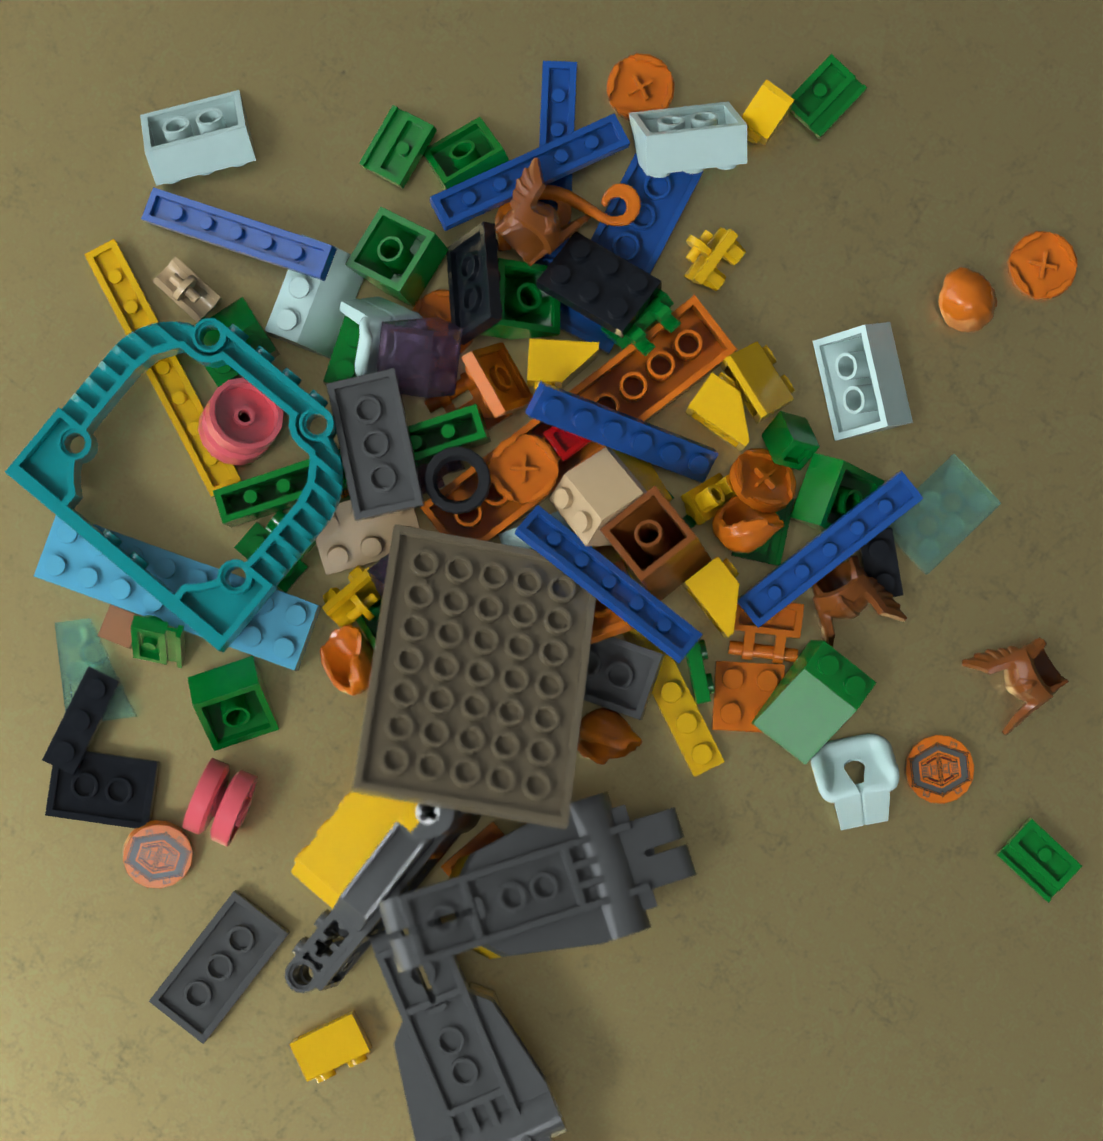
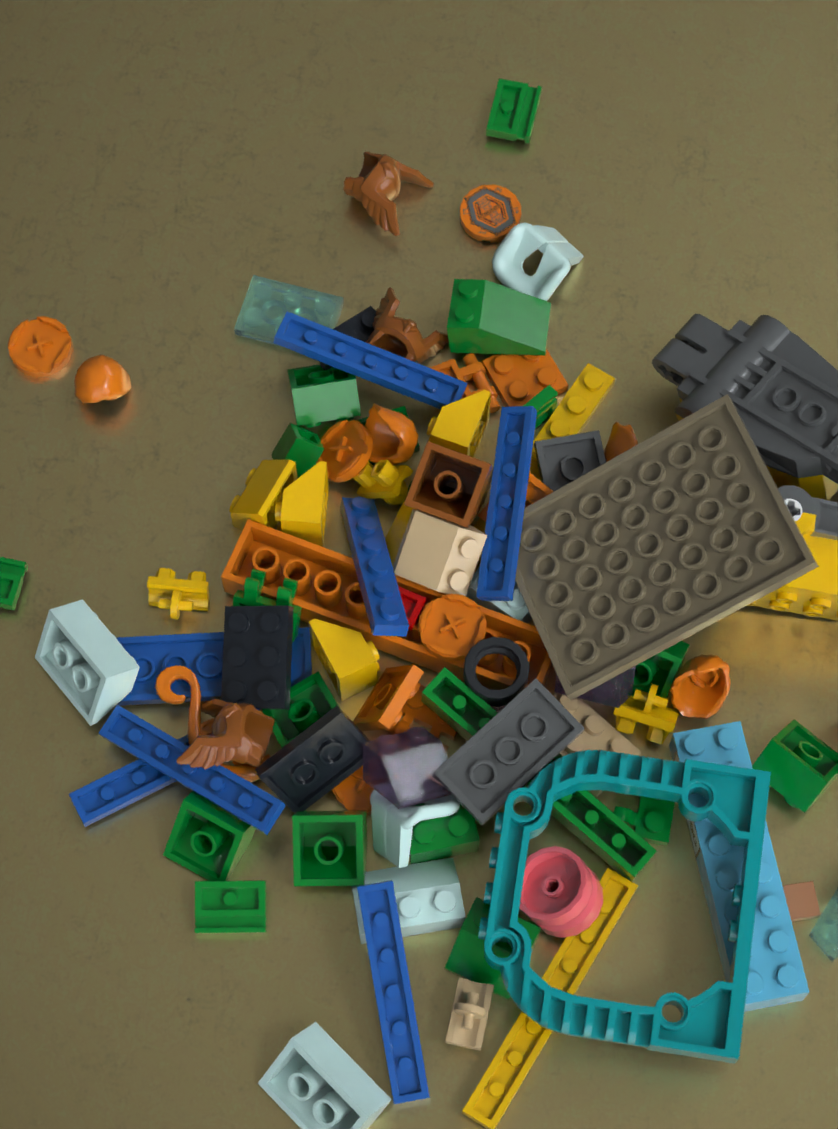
camera: 125 degrees left, 20 degrees down
green plate [131,615,185,668] -> none
orange tile [607,53,675,121] -> none
yellow slope [741,79,795,146] -> none
light aqua slope [813,322,913,441] -> none

